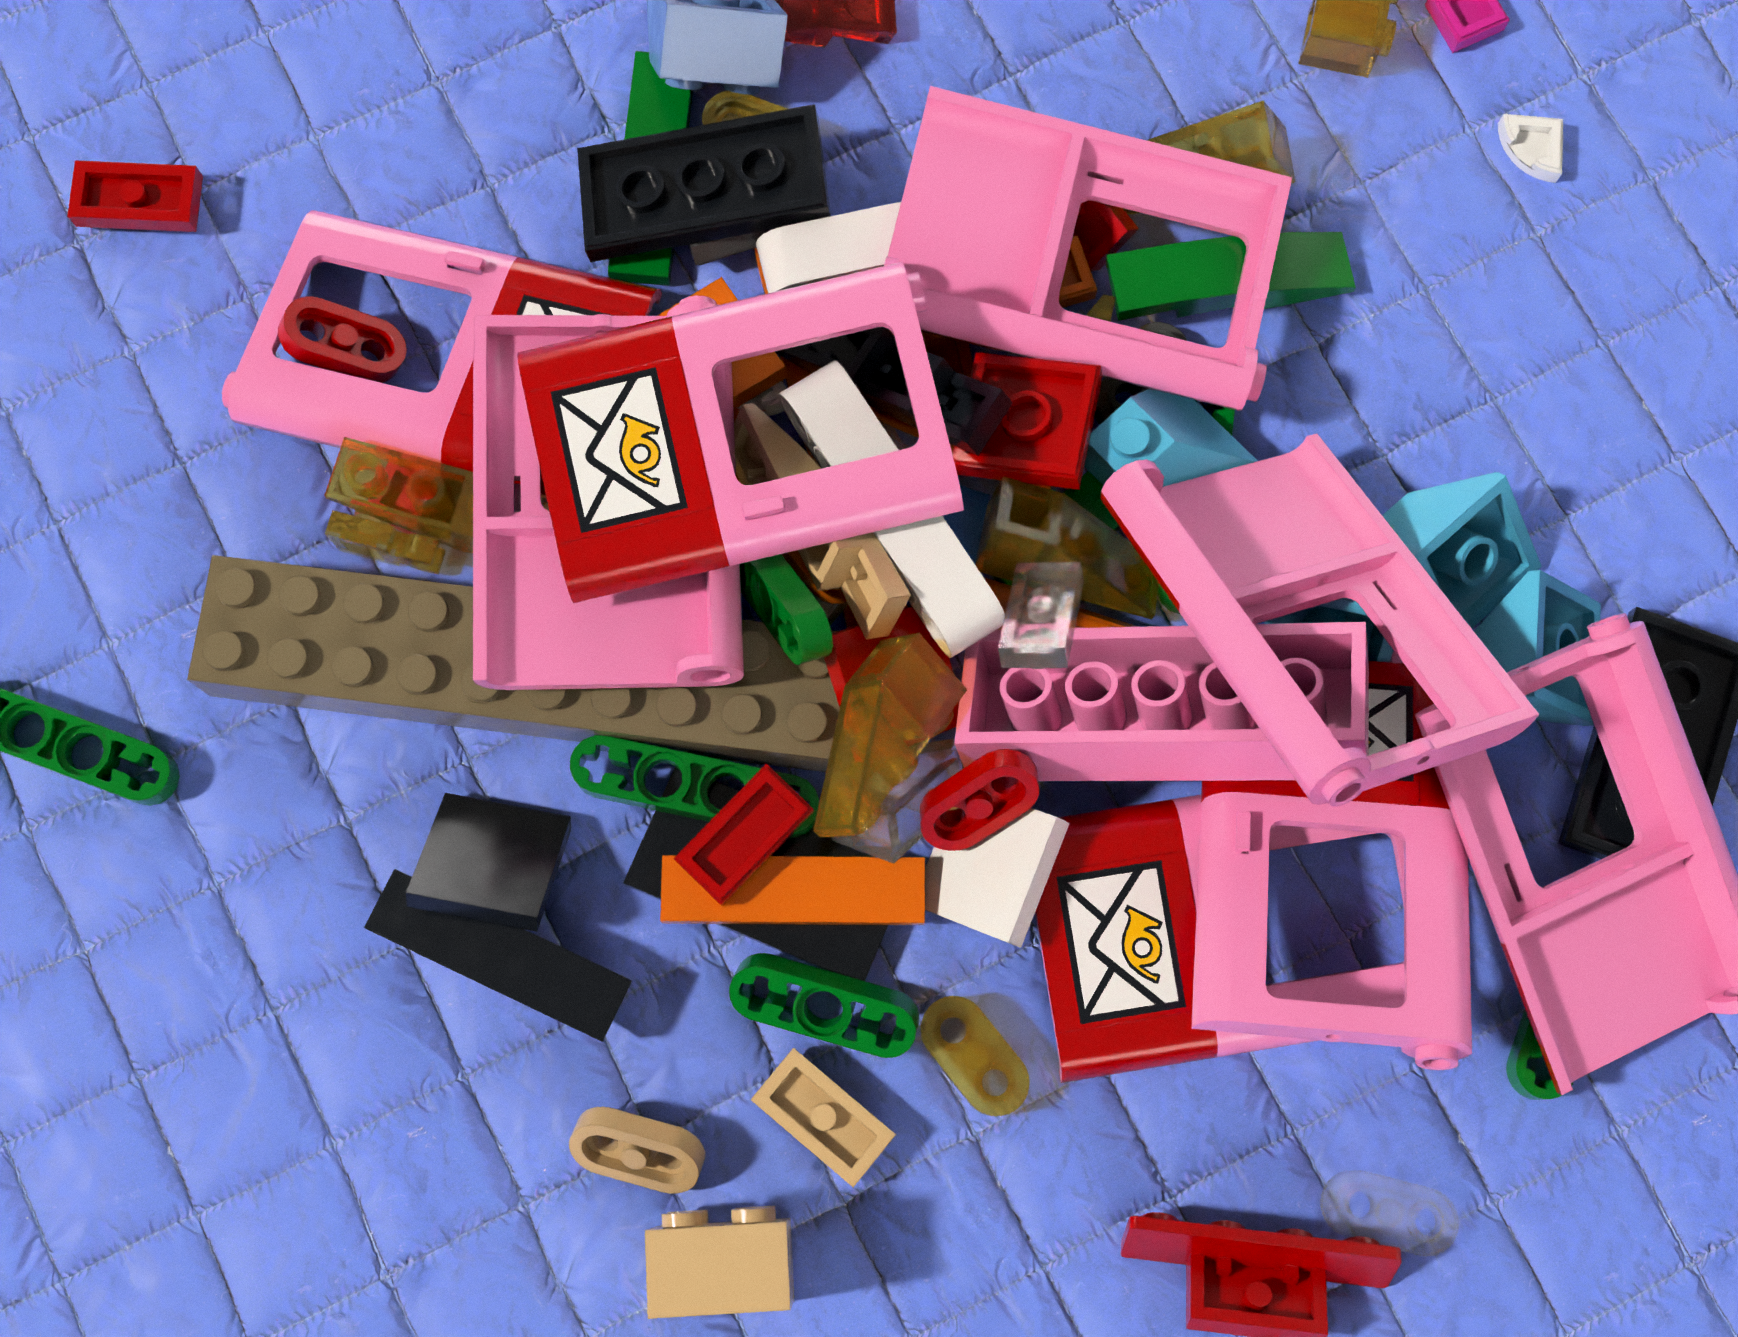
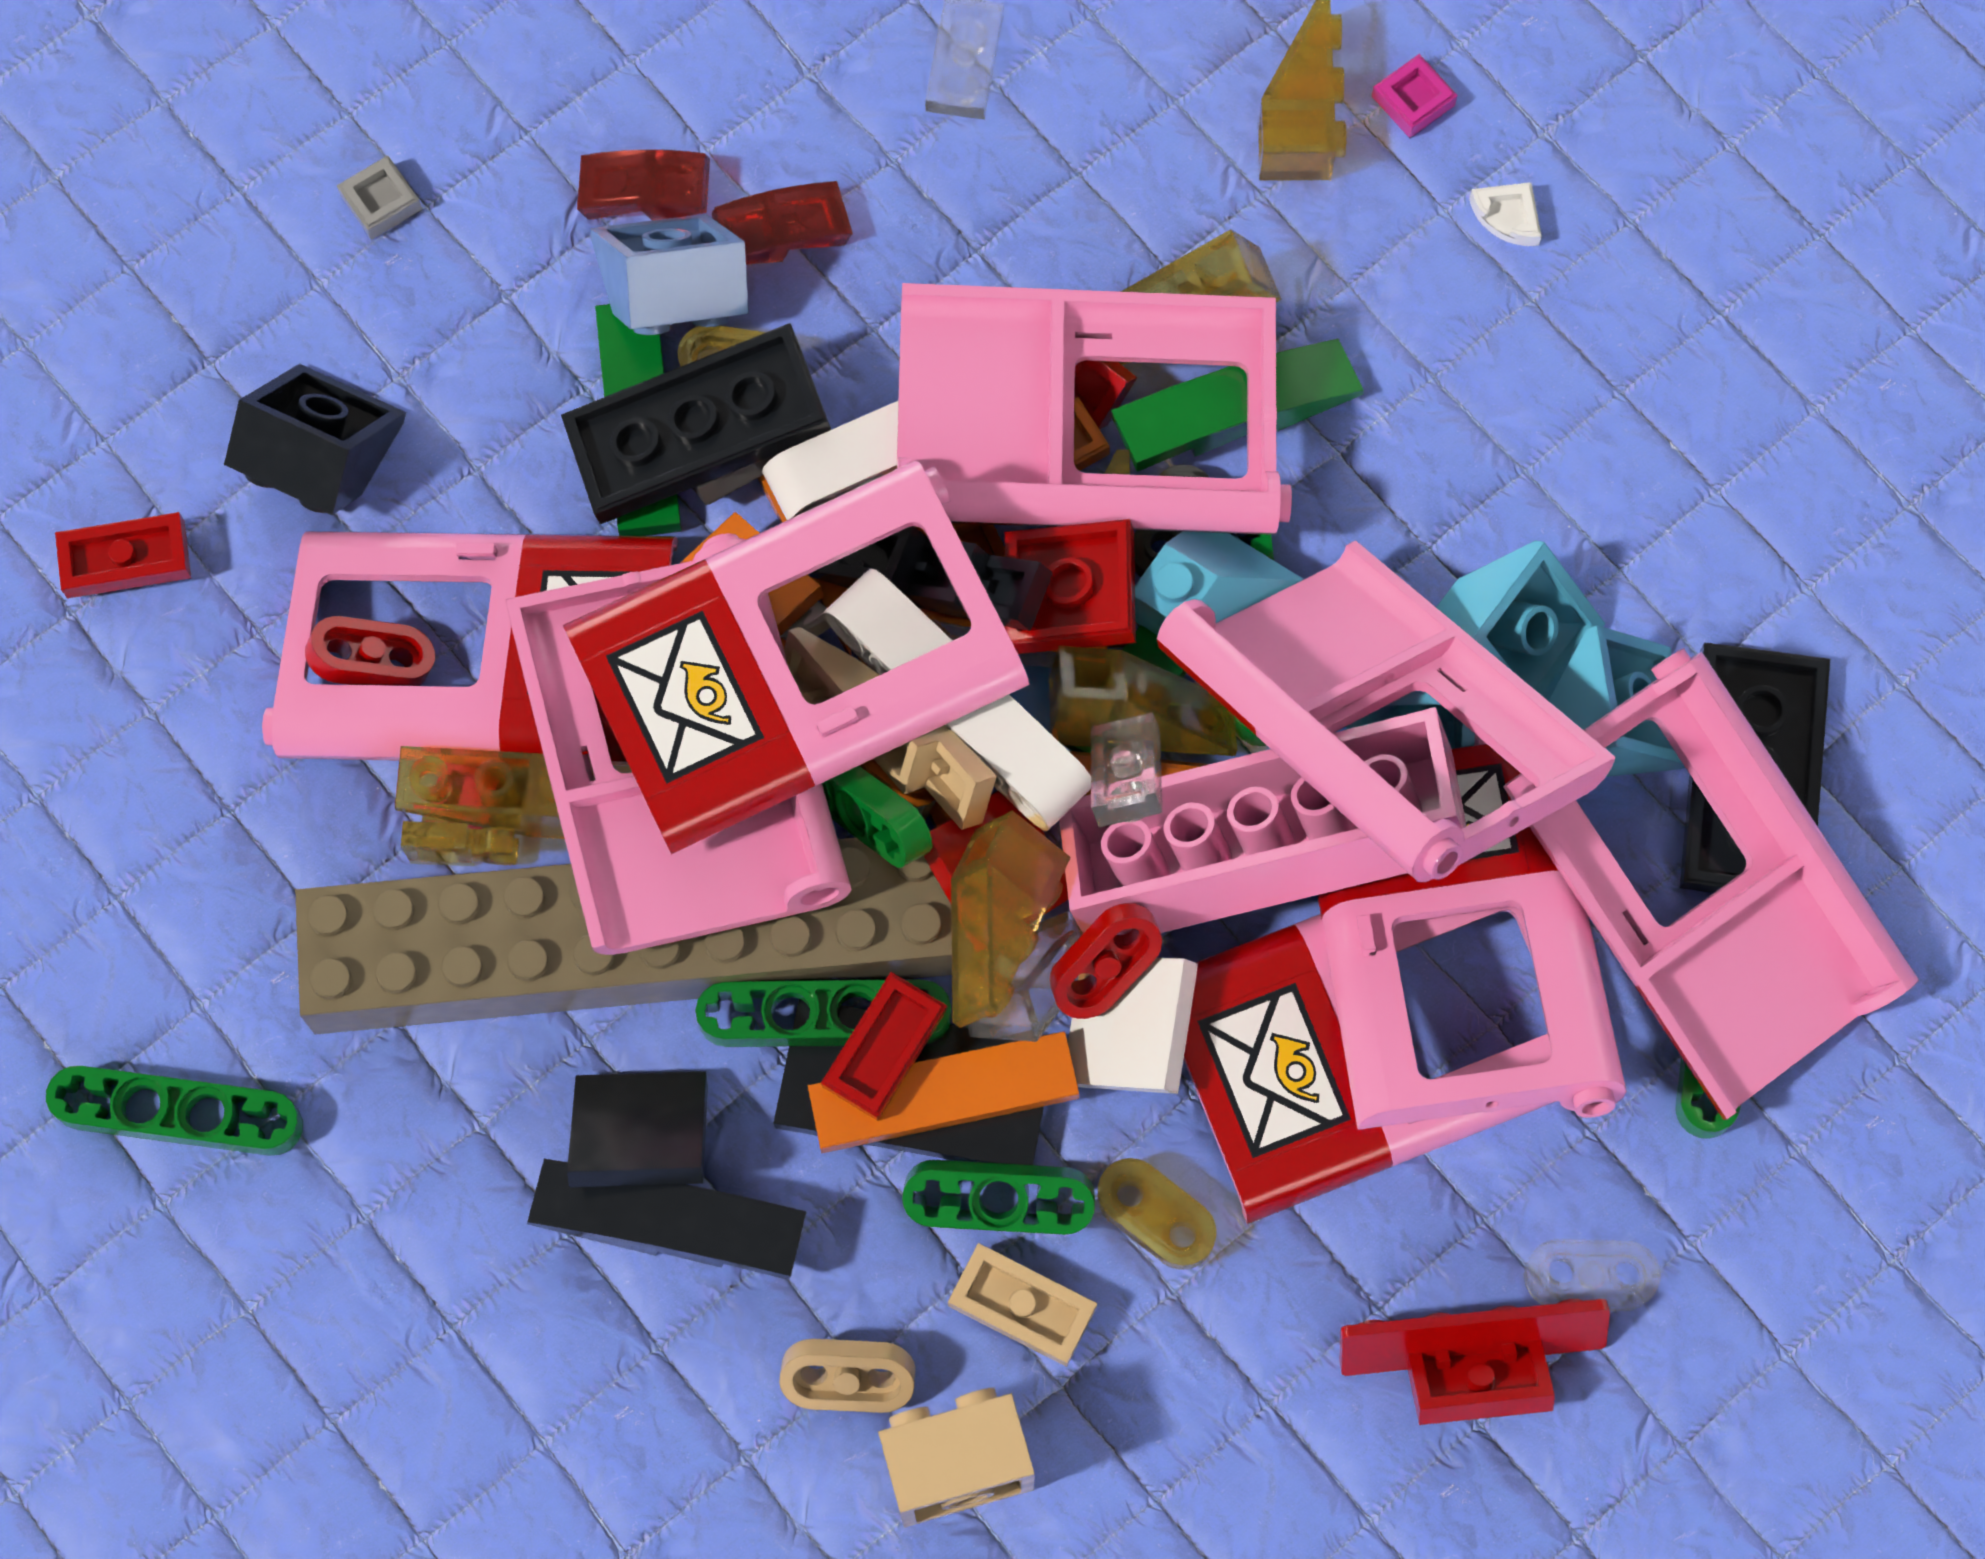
camera: 10 degrees left, 5 degrees down
none -> black slope [224,364,406,515]

